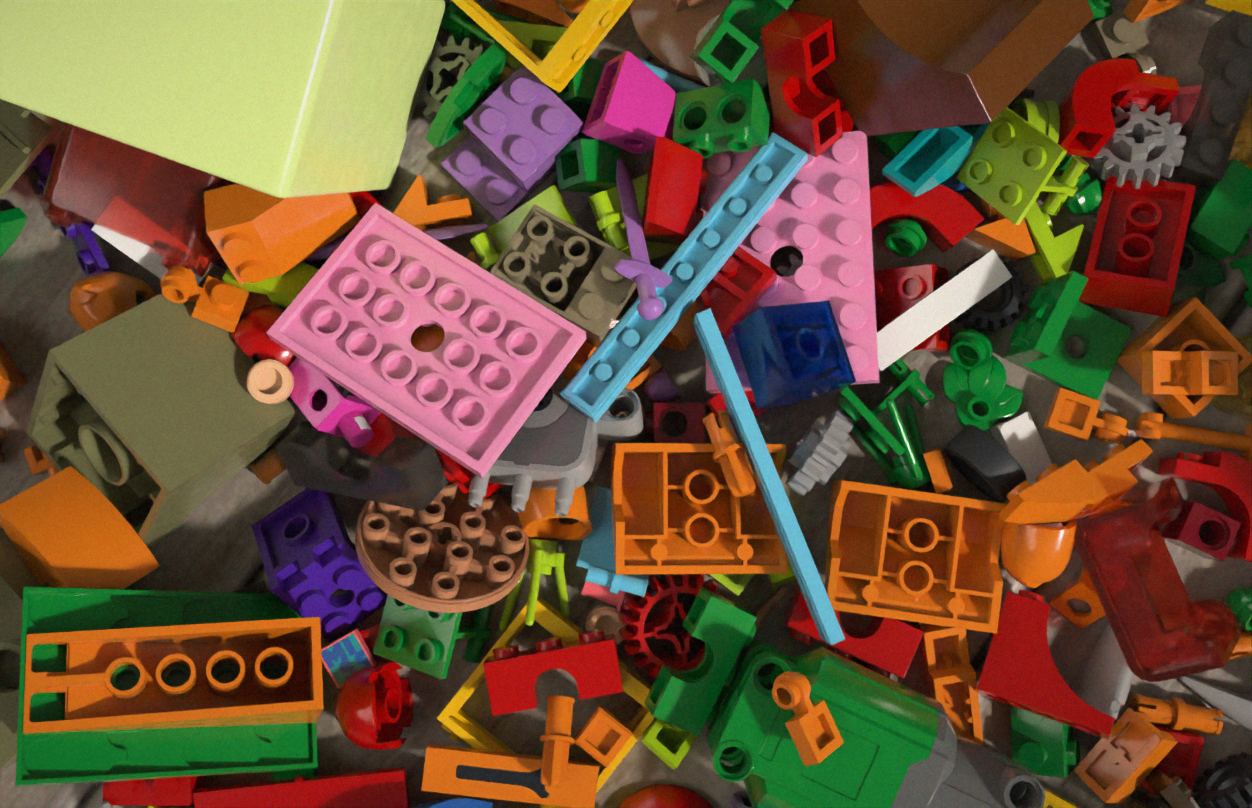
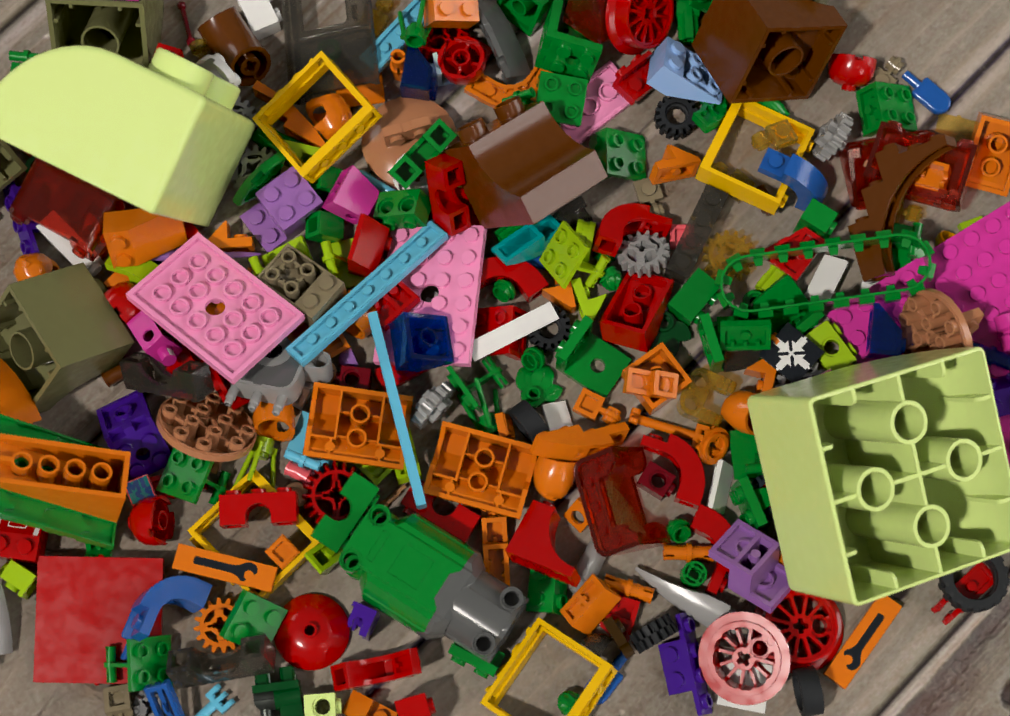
camera: 10 degrees right, 10 degrees down
orange plate [160,266,250,333] -> none
light nougat tile [247,359,294,404] -> none
orange axle [540,695,575,787] -> none
medium lavender sword [614,159,672,320] -> none
orange axle [702,410,756,497] -> none
orange plate [772,671,844,766] -> none

